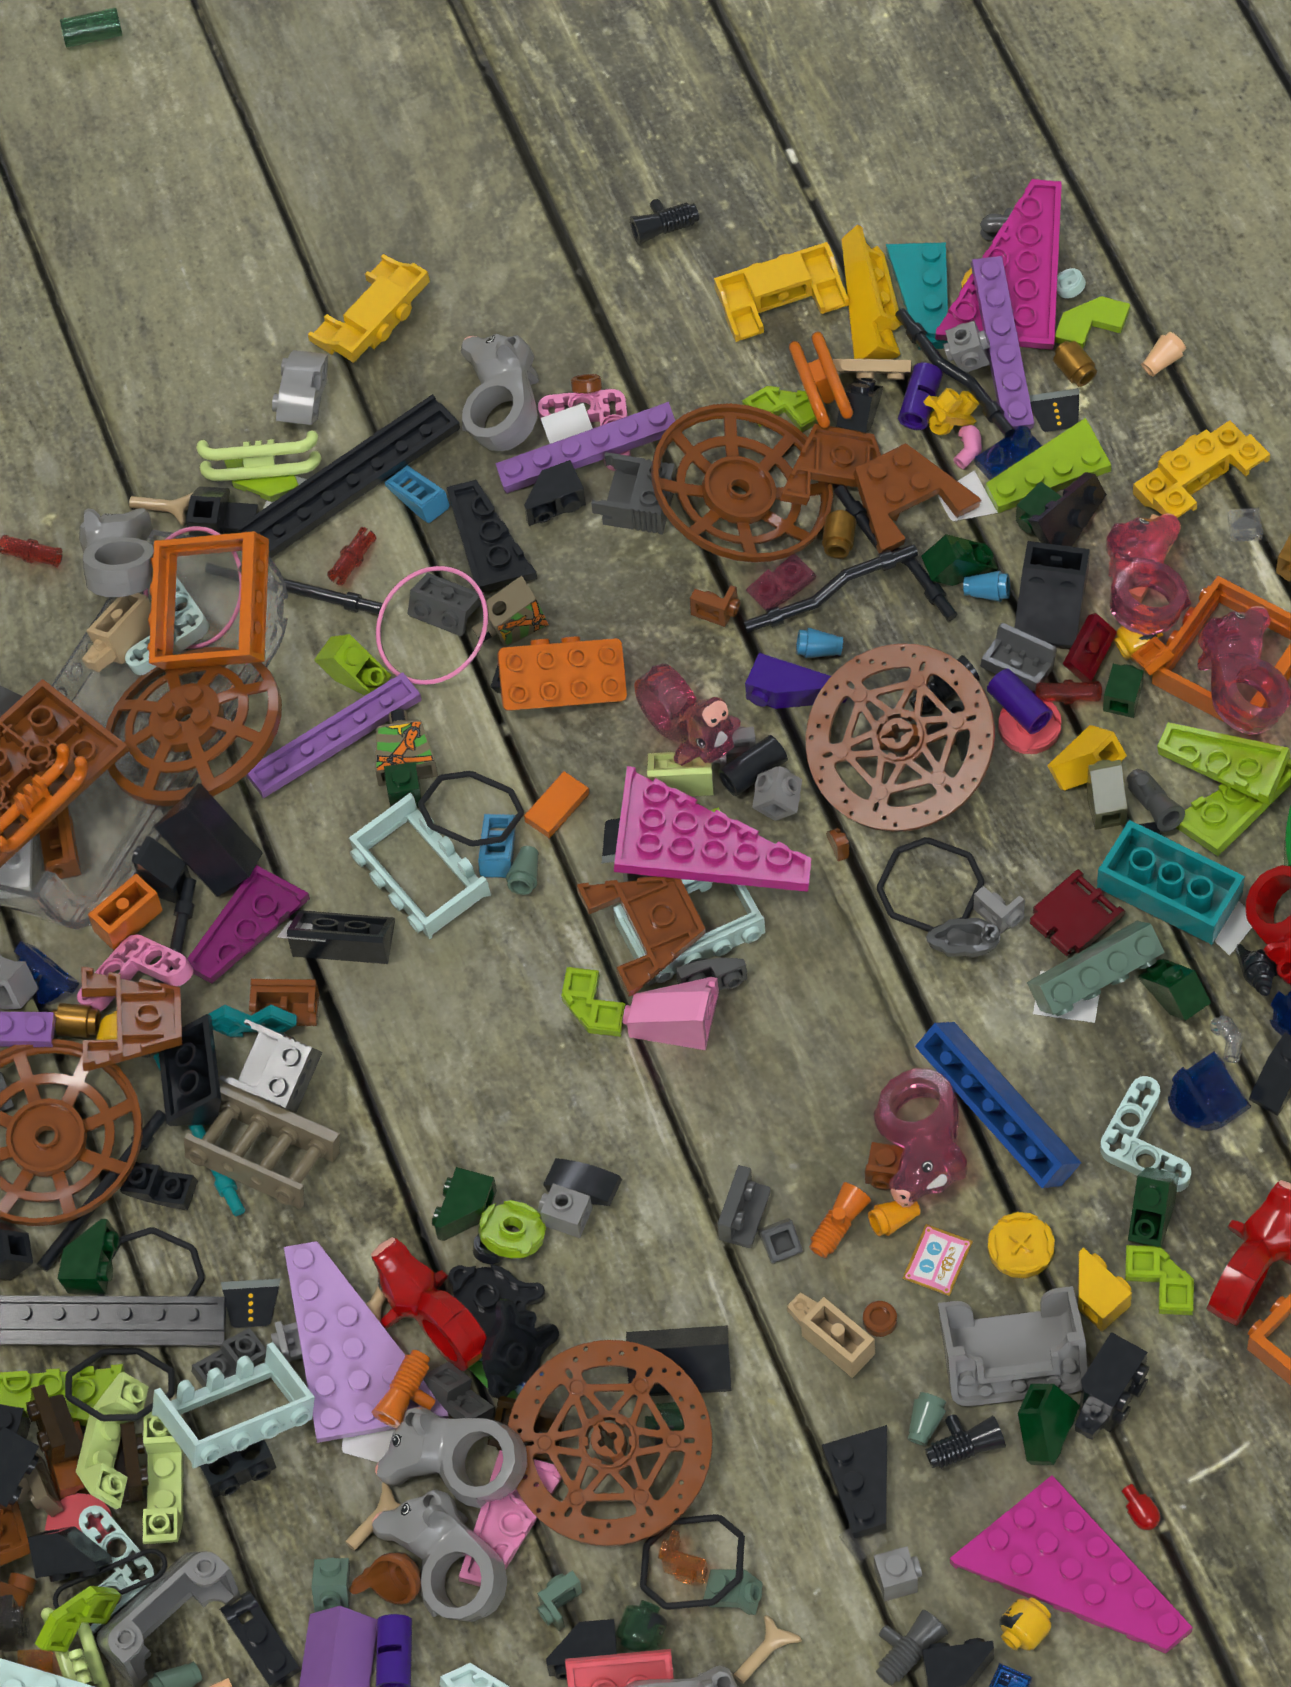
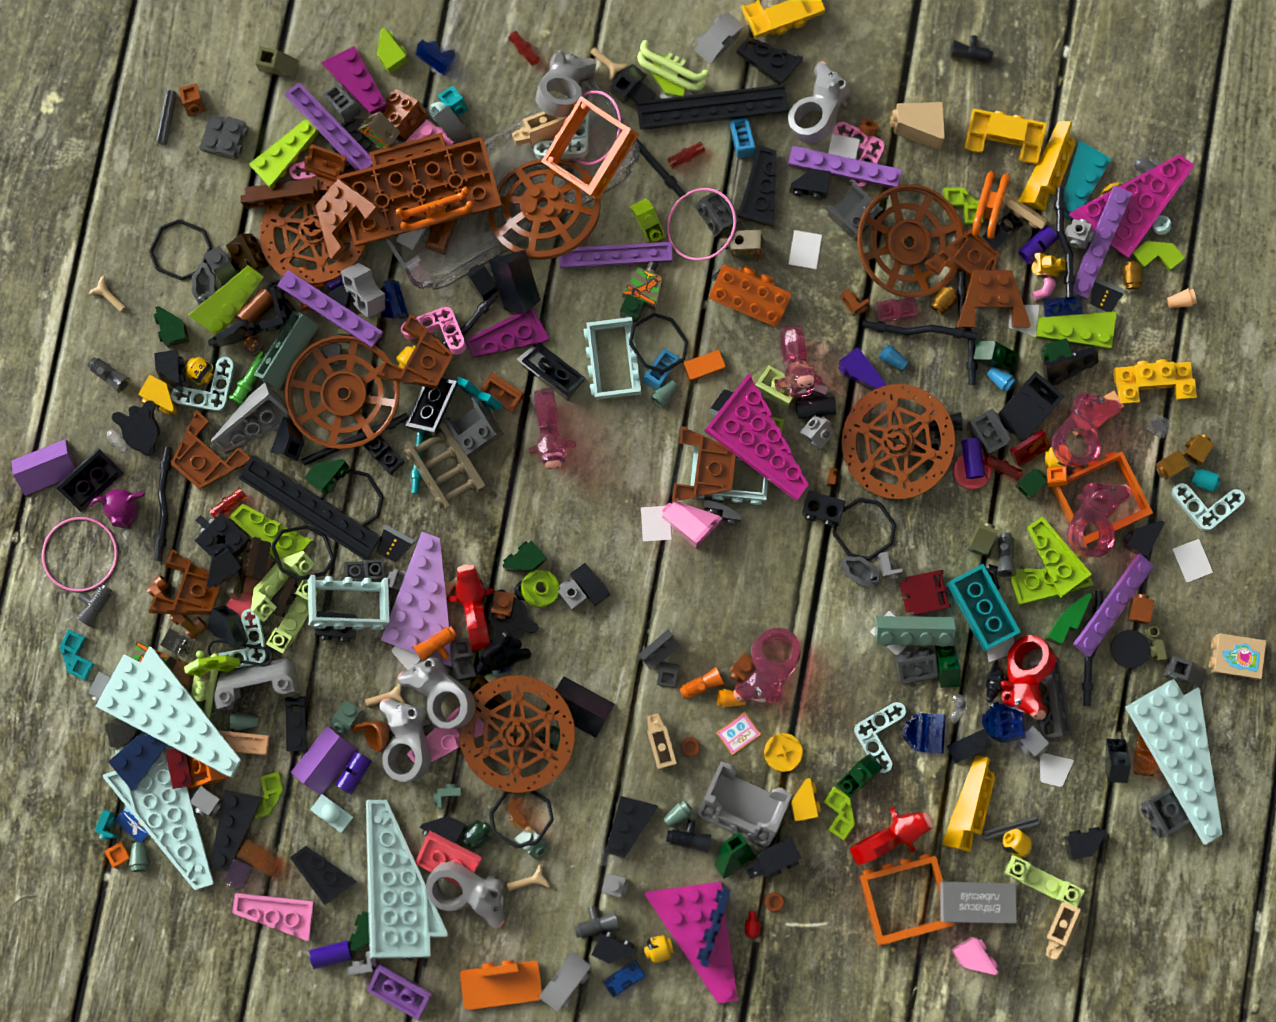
camera: 25 degrees right, 20 degrees up
pearl gold brick [52,1003,101,1038] -> none
orange brick [88,873,163,950] -> none
lime tile [561,967,626,1037] -> none
blue brick [915,1022,1081,1188] -> none
yellow slope [1047,725,1127,791] -> none
none -> dark orange bracket [491,591,515,620]
none -> clear pink animal [529,388,576,470]
none -> white sticker [641,506,672,541]
none -> dark blue wing [697,887,731,968]
none -> black wing [736,37,803,85]
none -> dark orange tile [764,892,784,912]
none -> white sticker [789,230,822,269]
none -> black brick [802,490,846,527]
none -> tan slope [890,102,945,150]
none -> dark grey bracket [894,648,938,684]

